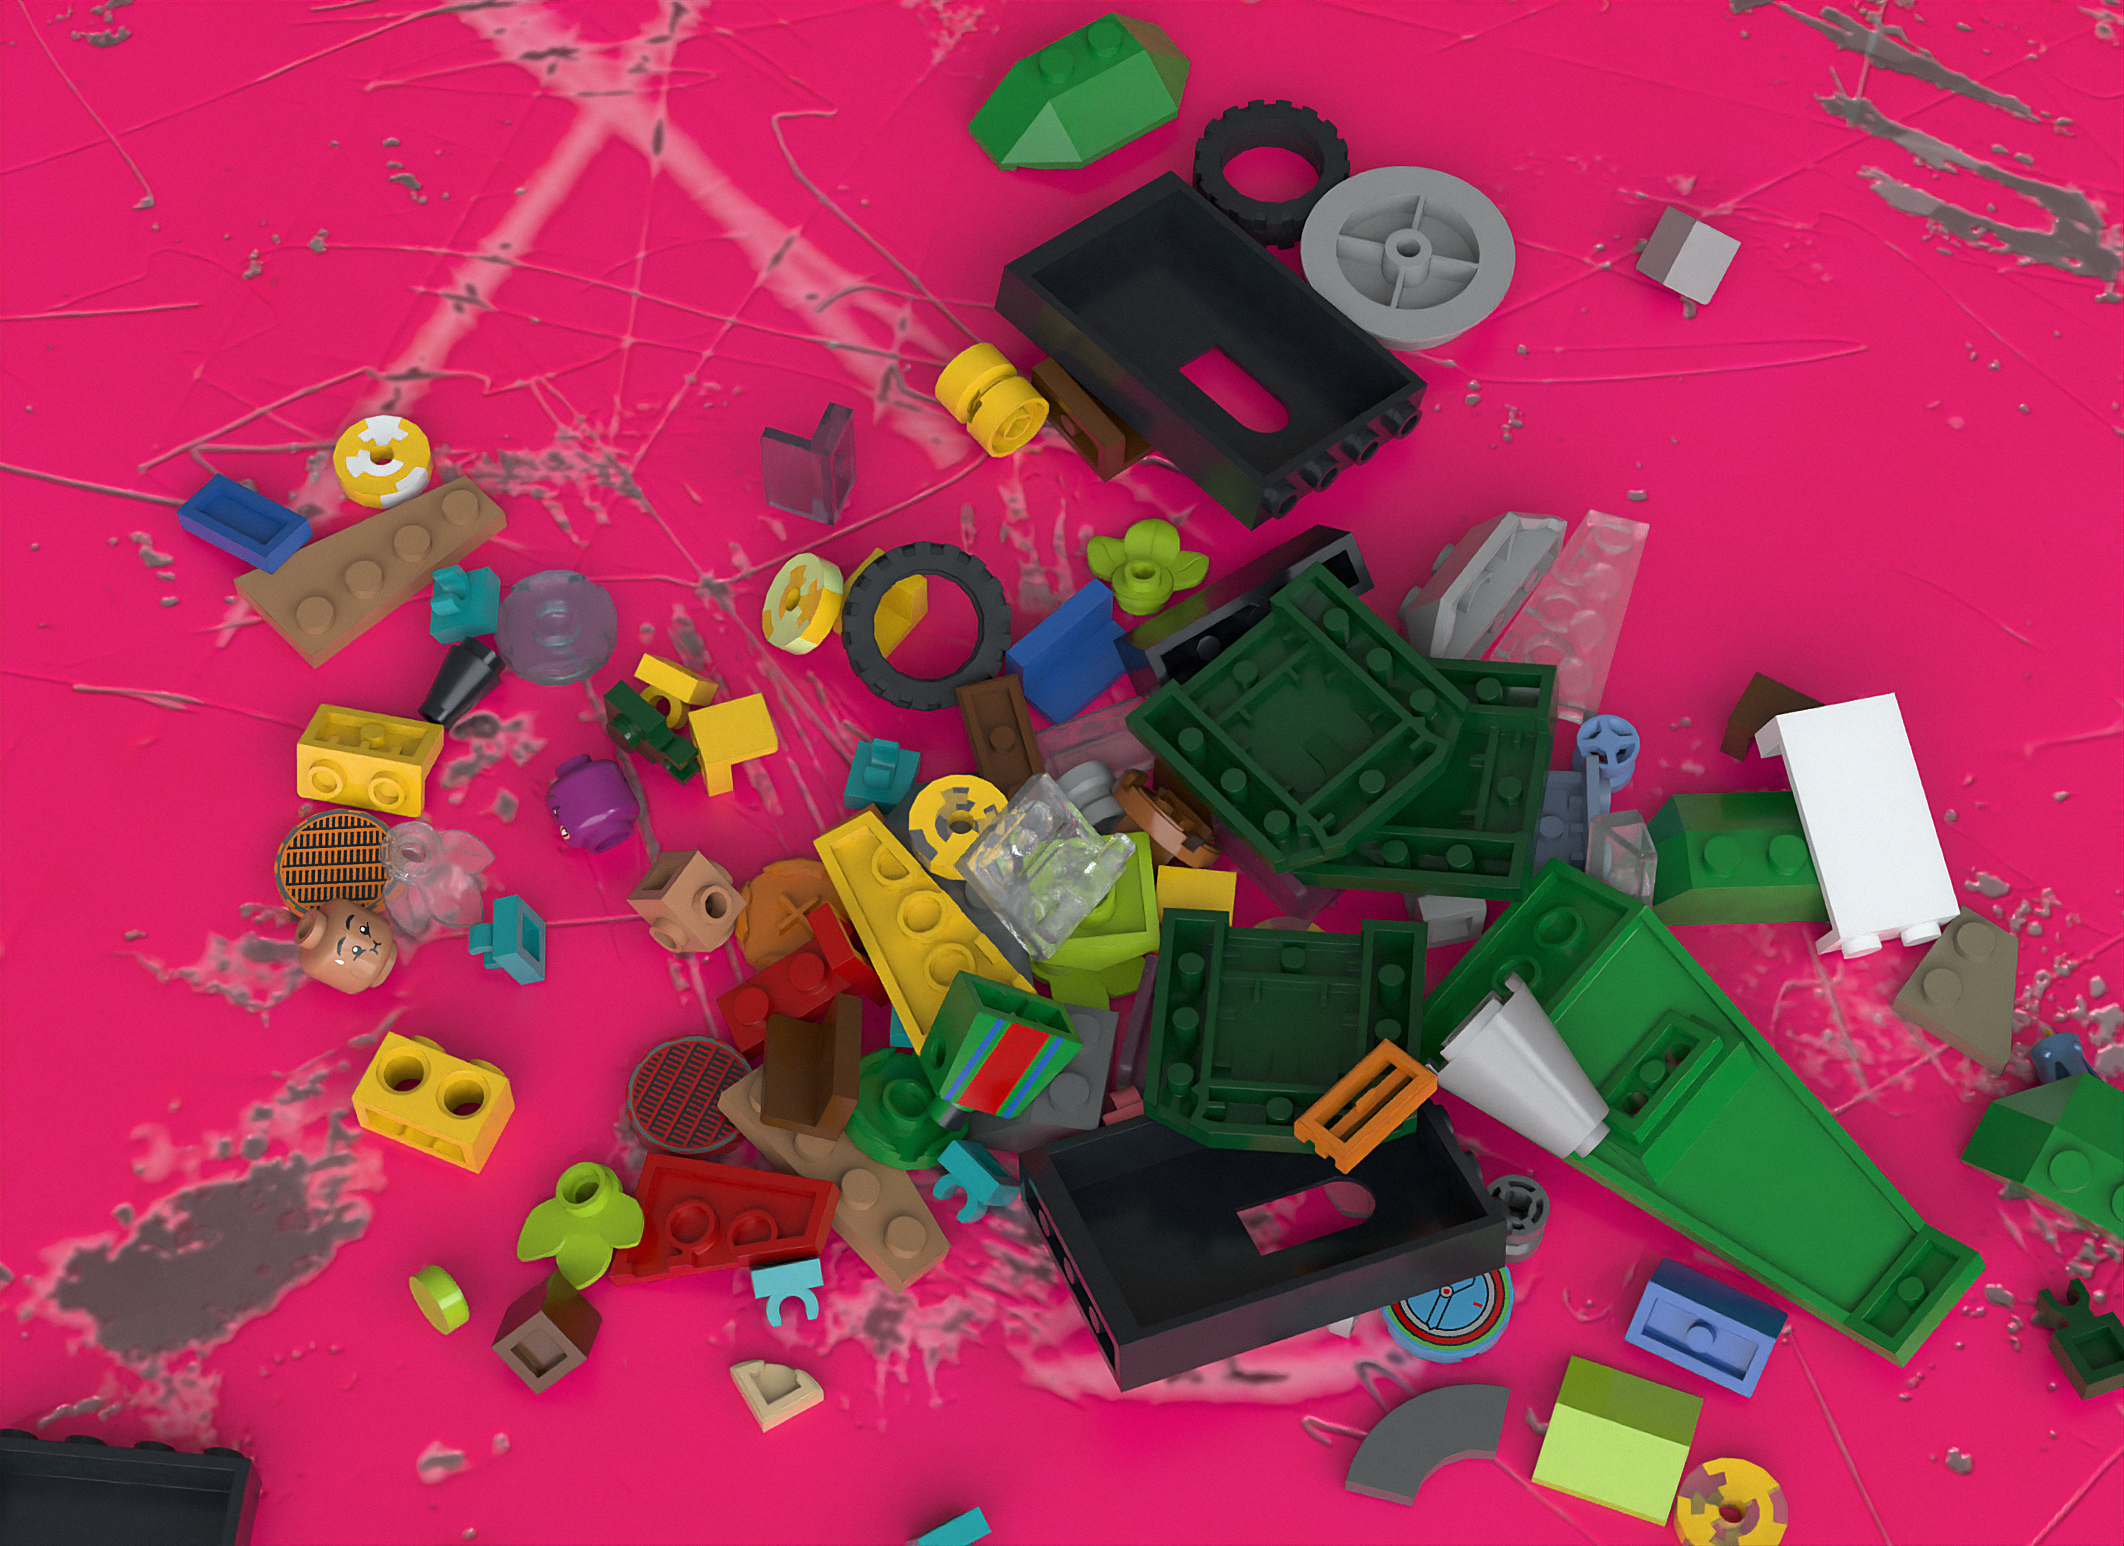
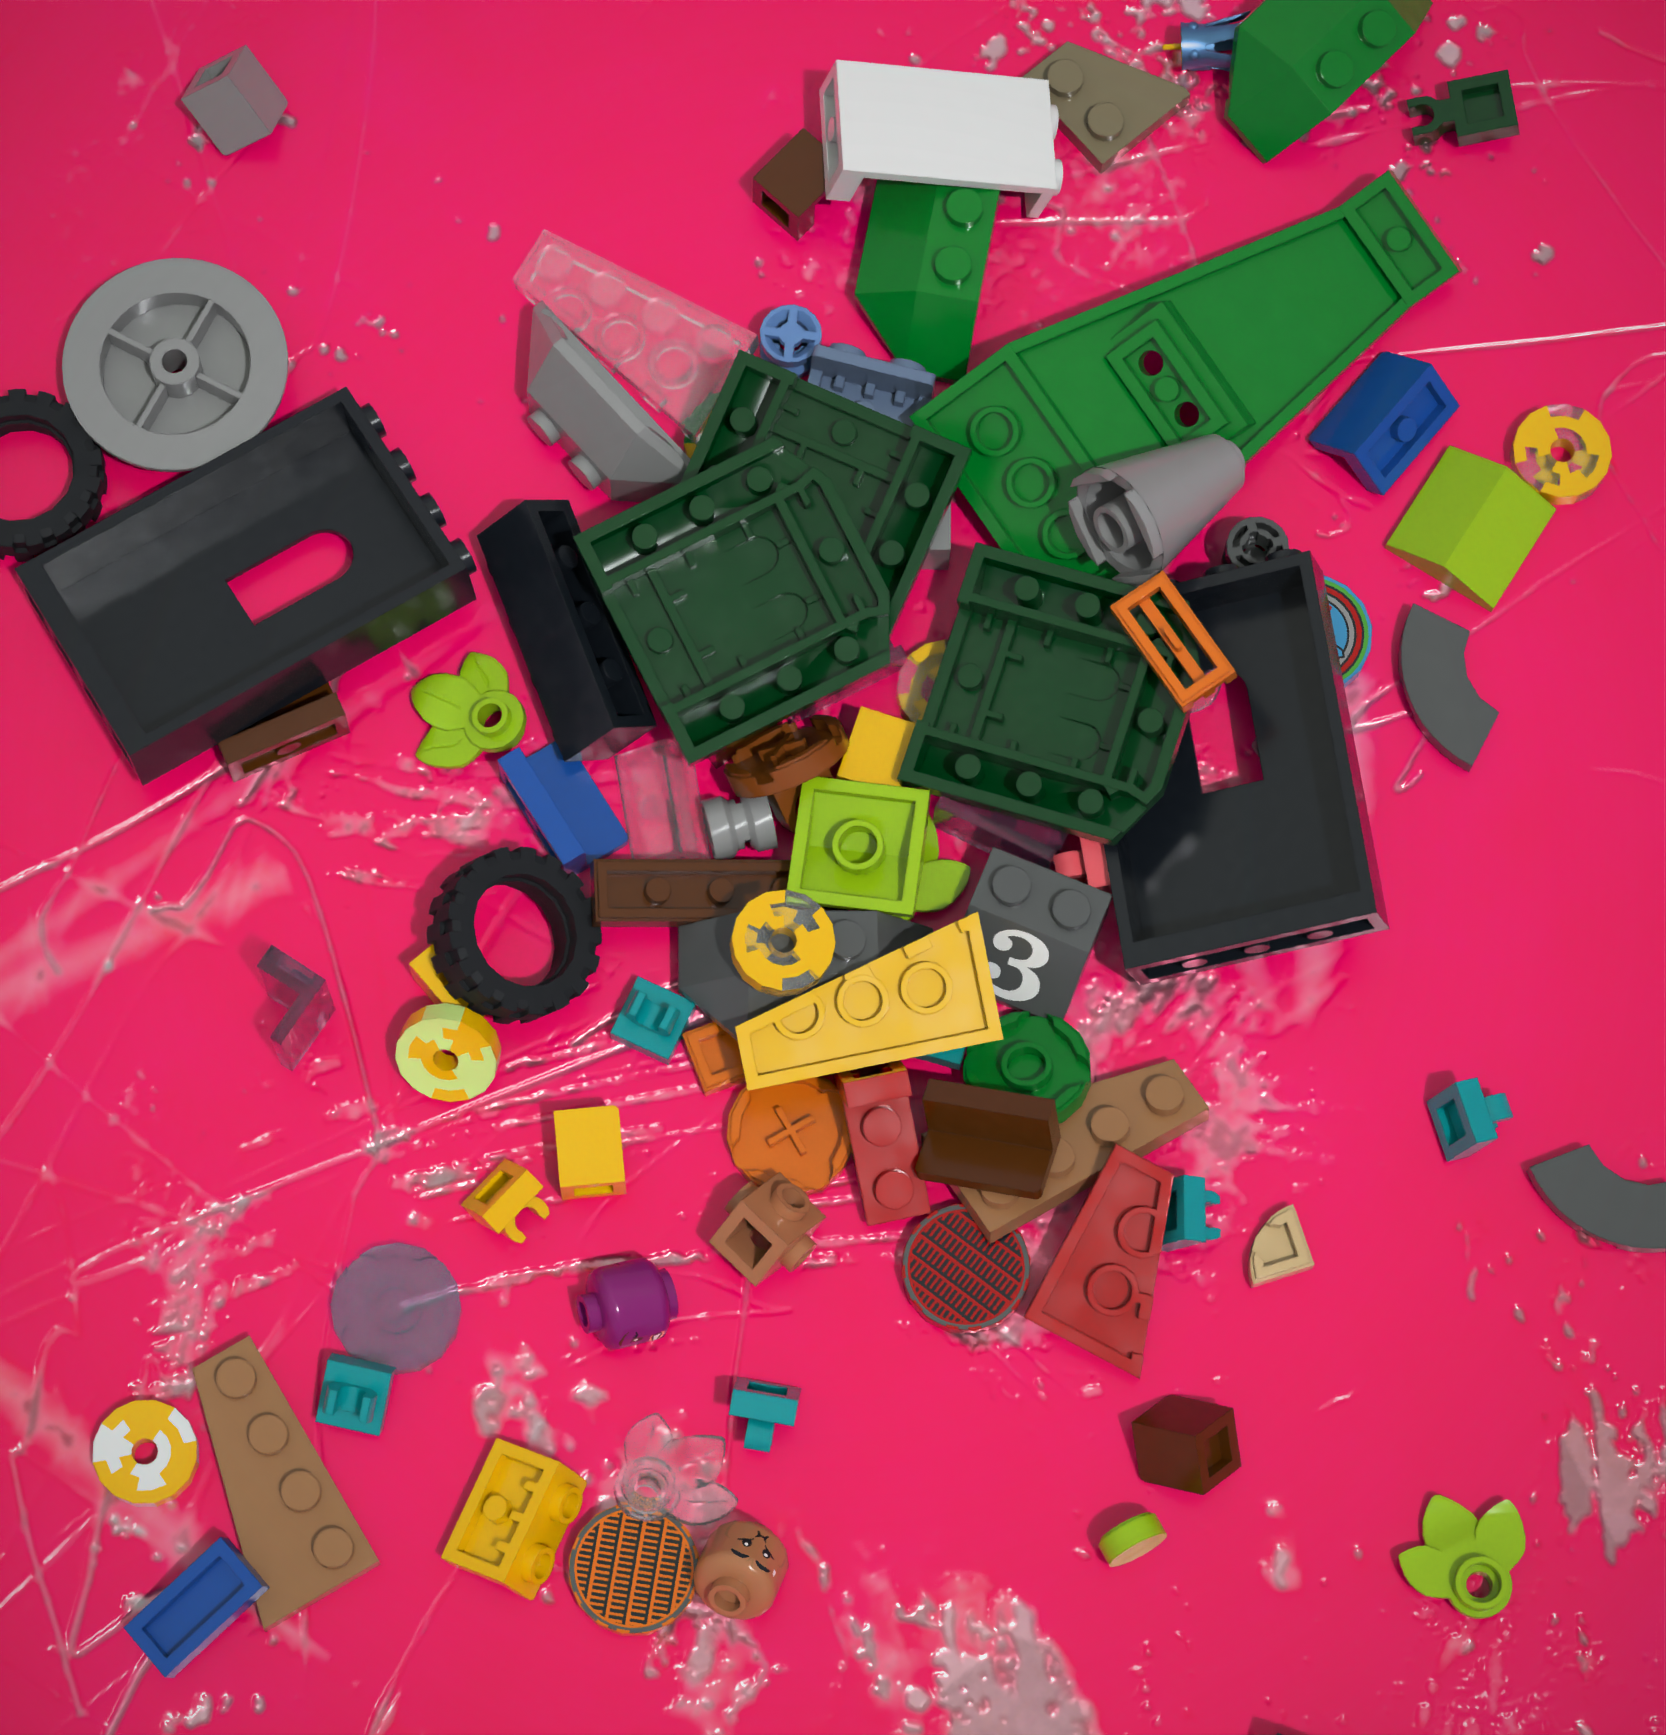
camera: 80 degrees left, 15 degrees up
yellow brick [351,1031,515,1174] -> none
black cone [418,636,506,733] -> none
lime plate [517,1162,644,1290] -> none
dark green plate [603,680,701,786] -> none
green torso [920,970,1083,1132] -> none
teal tile [932,1140,1021,1223] -> none
yellow wheel [935,342,1049,458] -> none
clear plate [953,772,1136,961] -> none
clear slope [1585,809,1658,910] -> none

